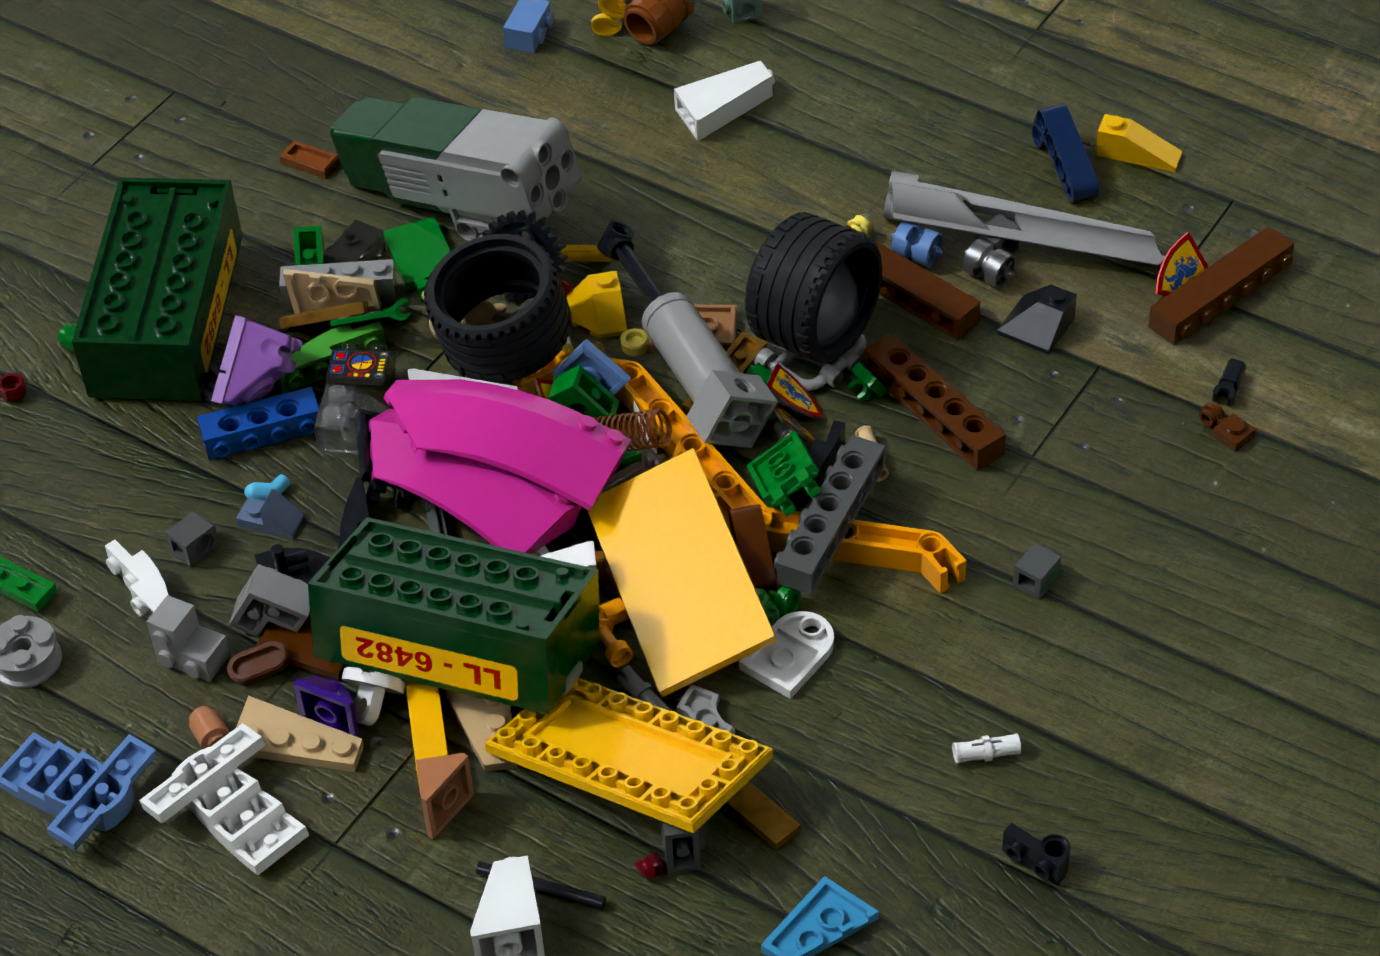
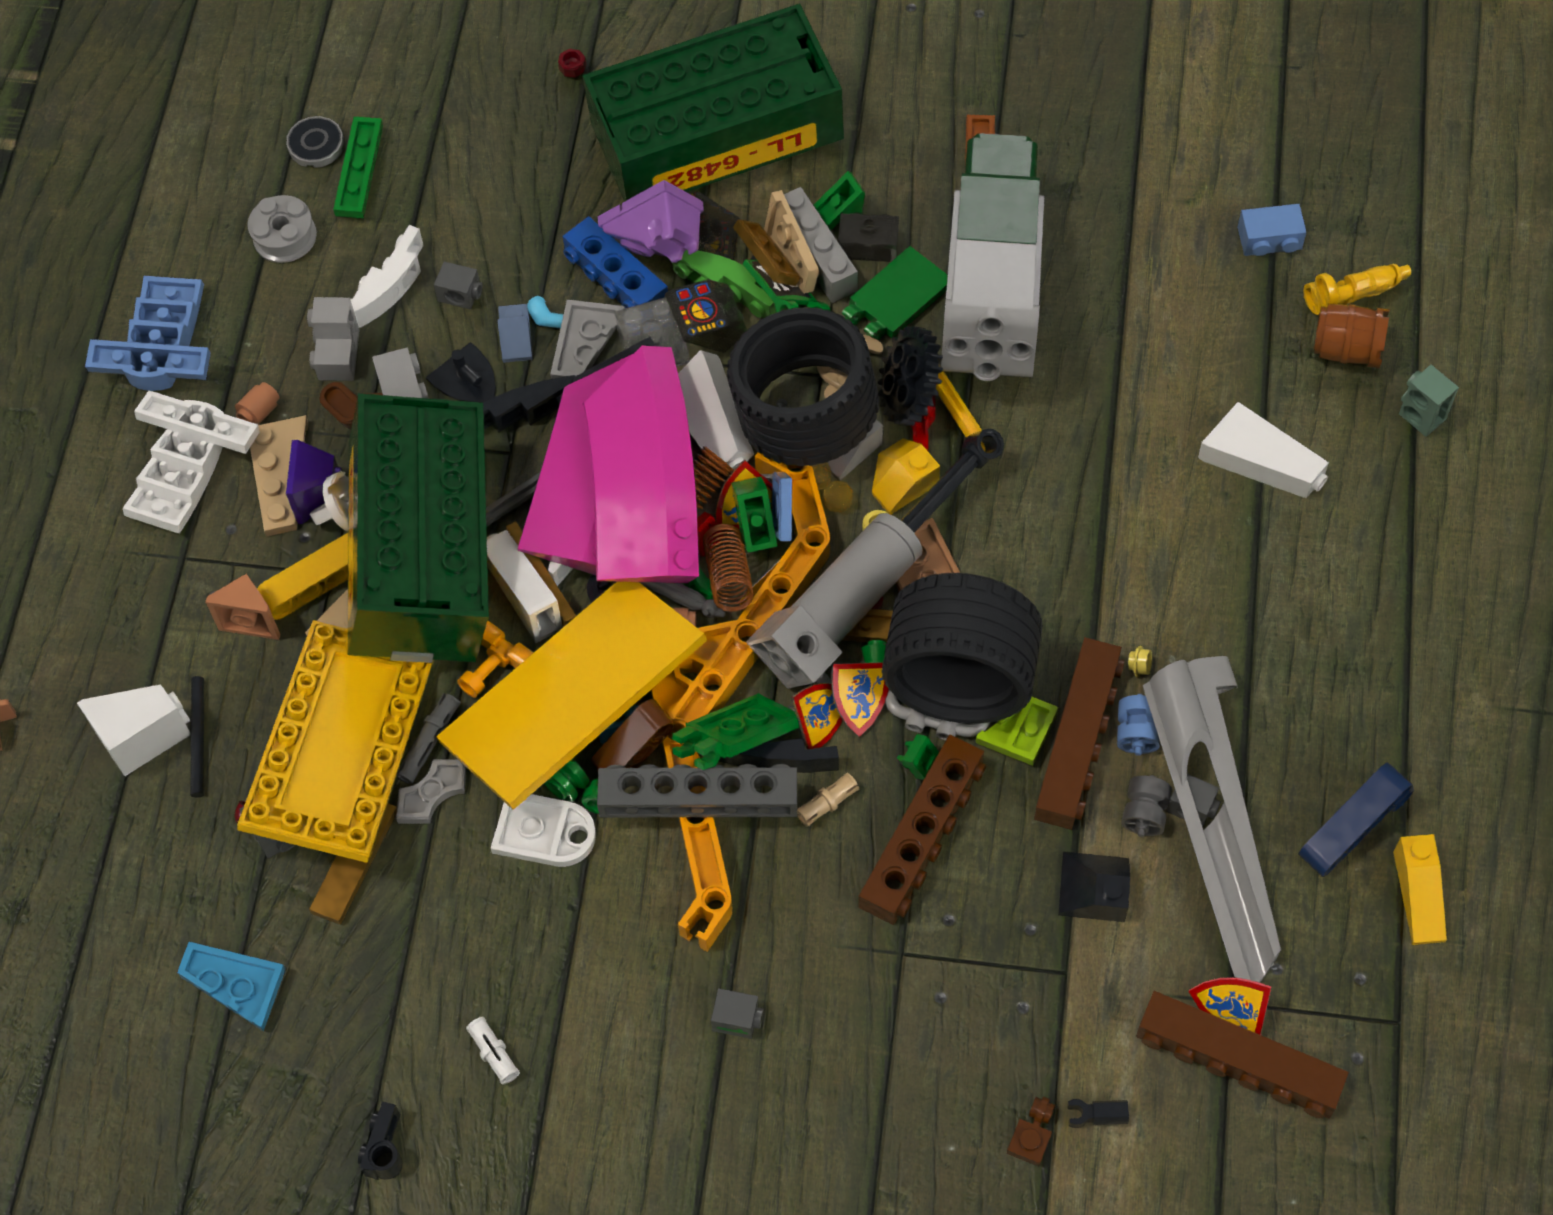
camera: 65 degrees right, 15 degrees up
none -> light grey wing [550,300,626,379]
none -> lime wing [976,696,1059,766]

